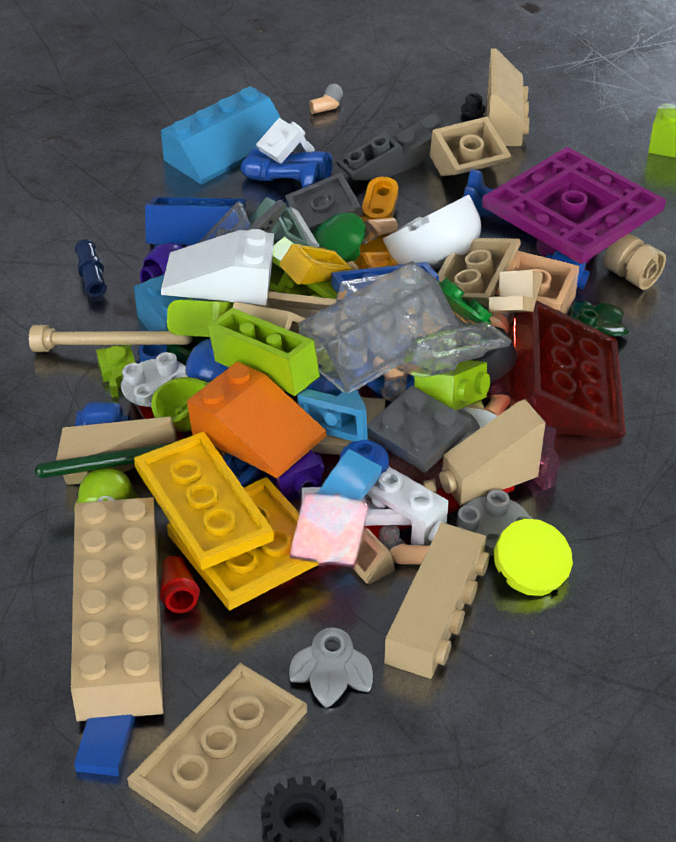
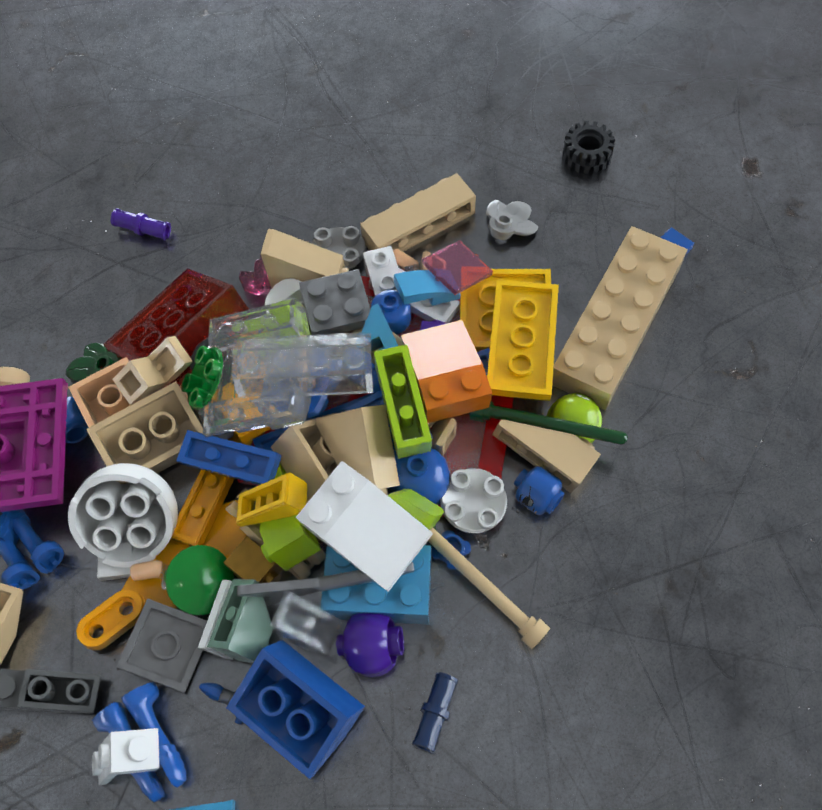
camera: 140 degrees left, 20 degrees up
lime plate [96,345,136,397] -> none
tan tile [127,663,307,834] -> none
lime helmet [151,377,209,432] -> none
red cone [160,556,200,613] -> none
neon yellow tile [494,519,573,596] -> none

